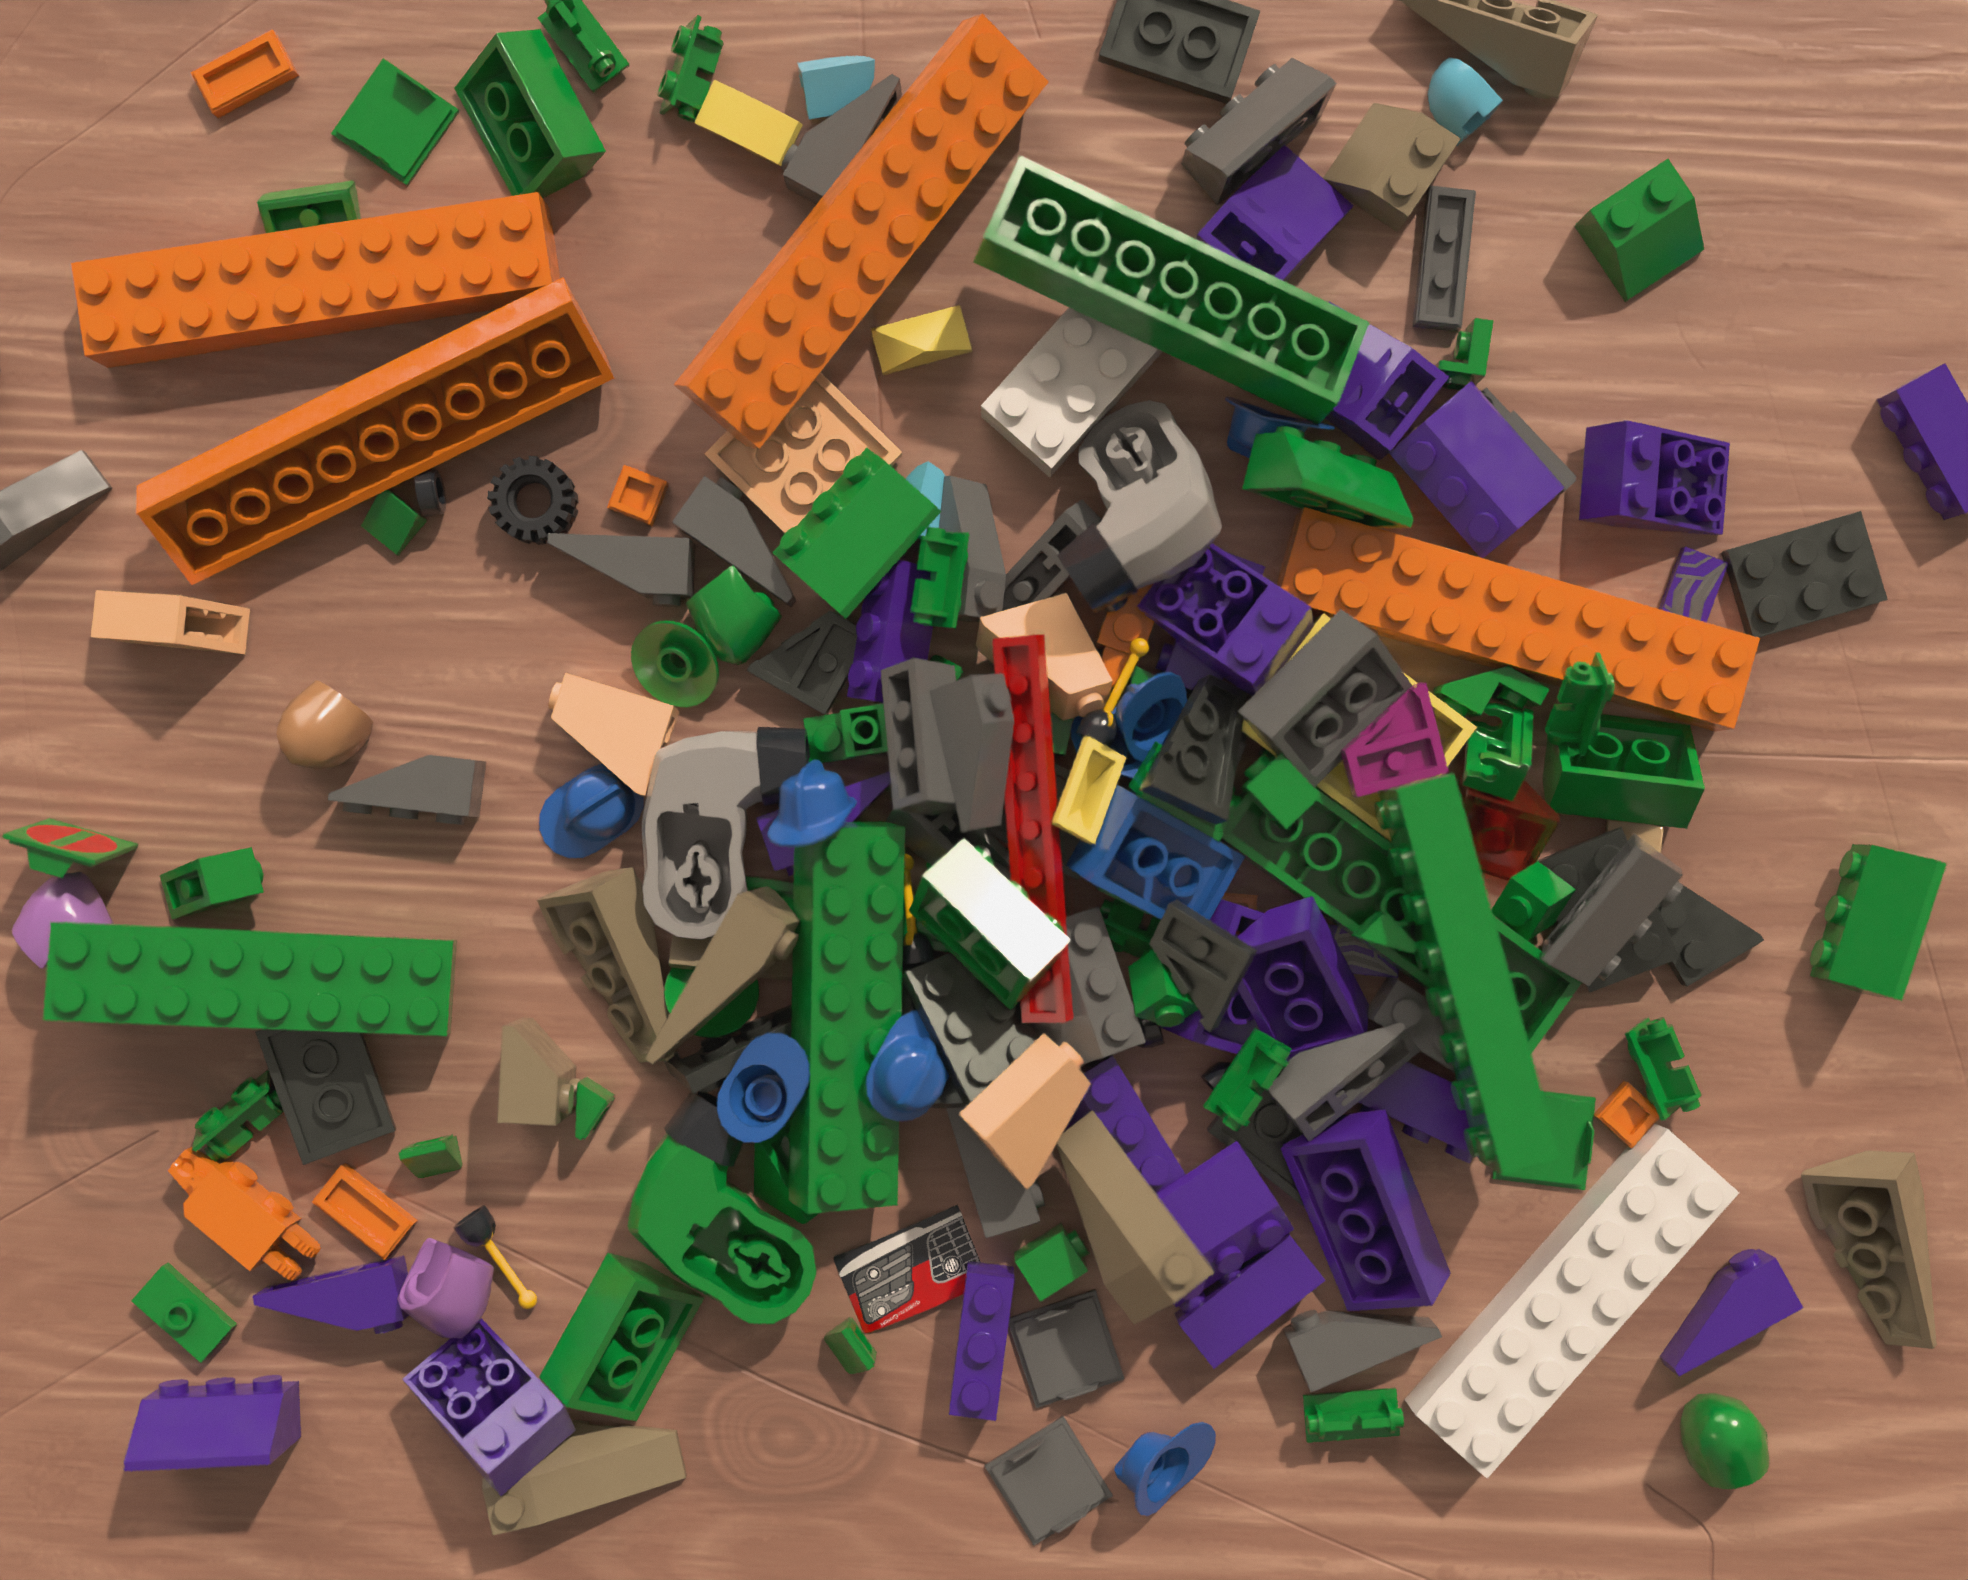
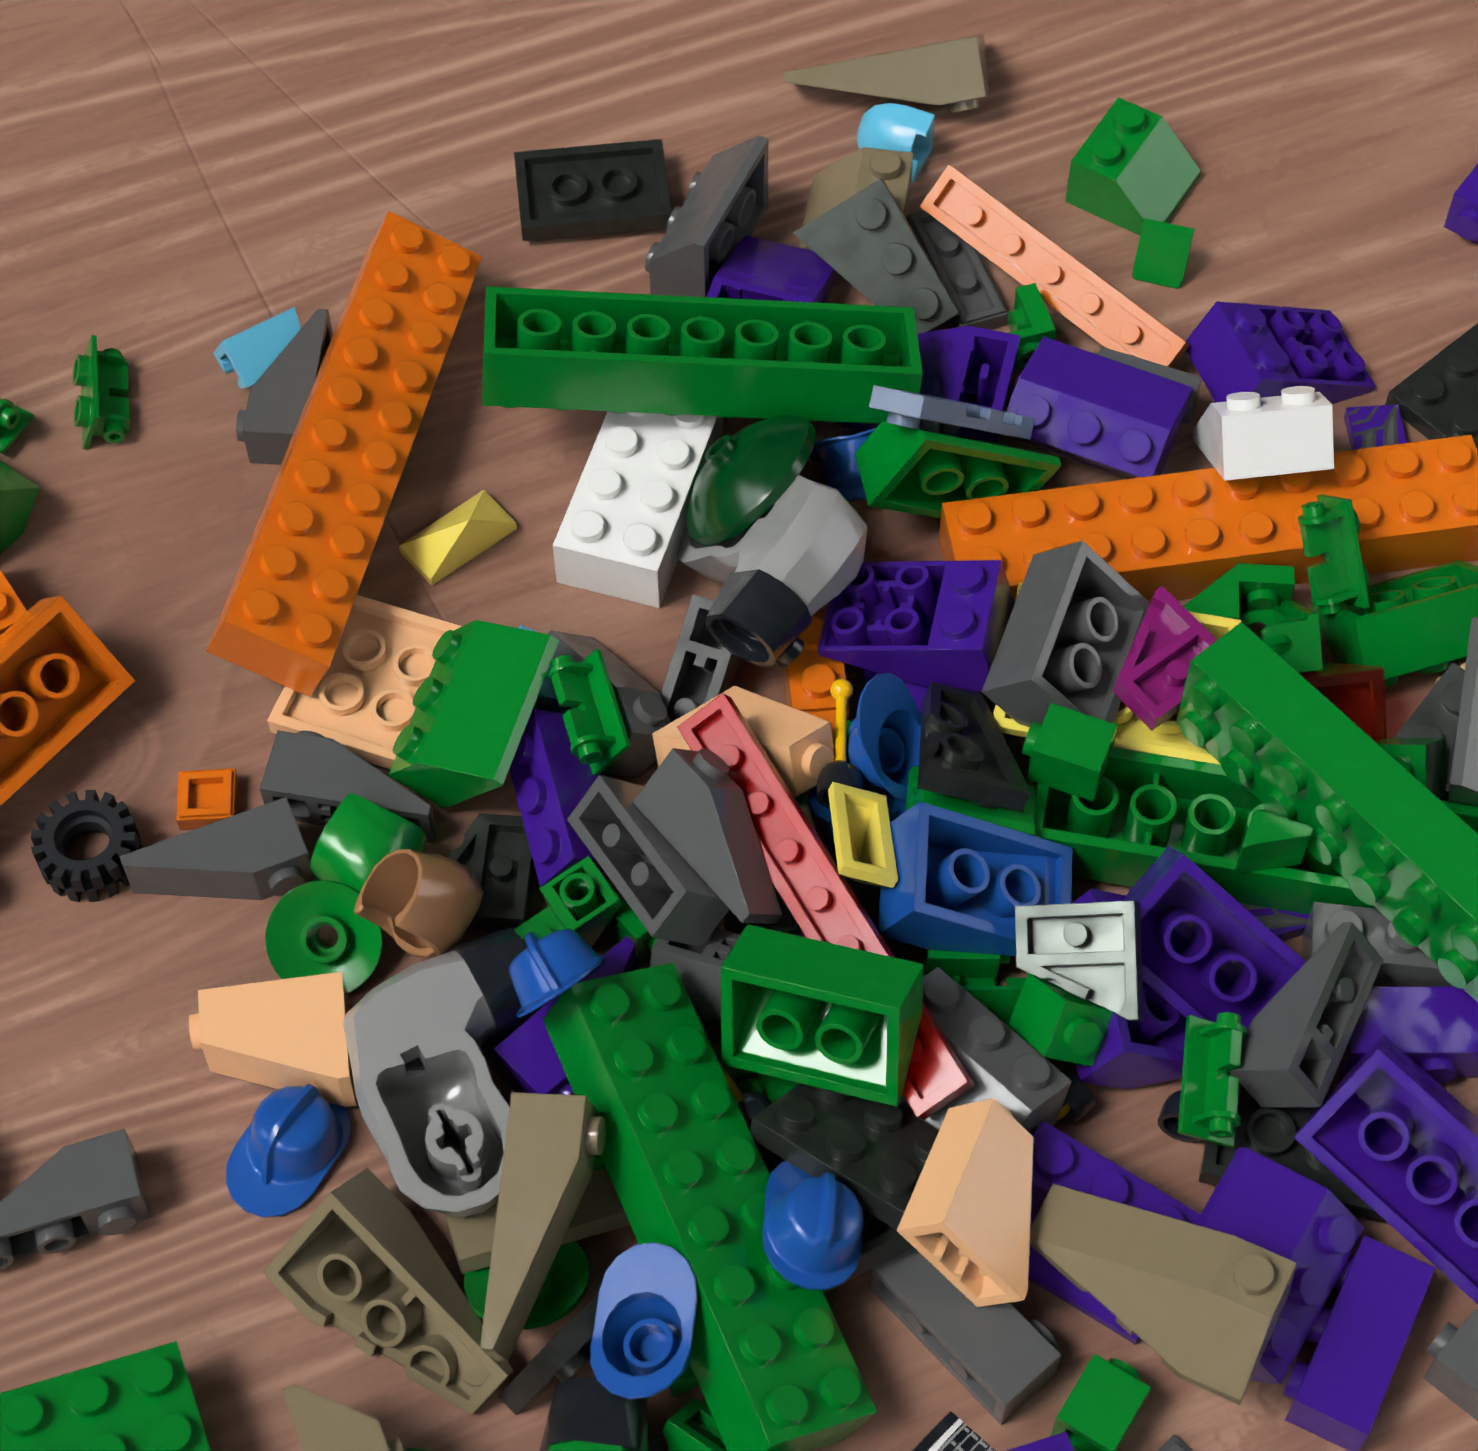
camera: 25 degrees left, 30 degrees down
light yellow slope [694,80,803,166] -> none
none -> medium nougat piece [354,849,484,961]
none -> dark green dish [686,415,816,546]
none -> pearl dark grey wing [793,179,961,333]
none -> sand blue wing [869,385,1035,440]
none -> plate [919,165,1190,368]
none -> green slope [1132,218,1194,289]
none -> white slope [1192,386,1334,481]

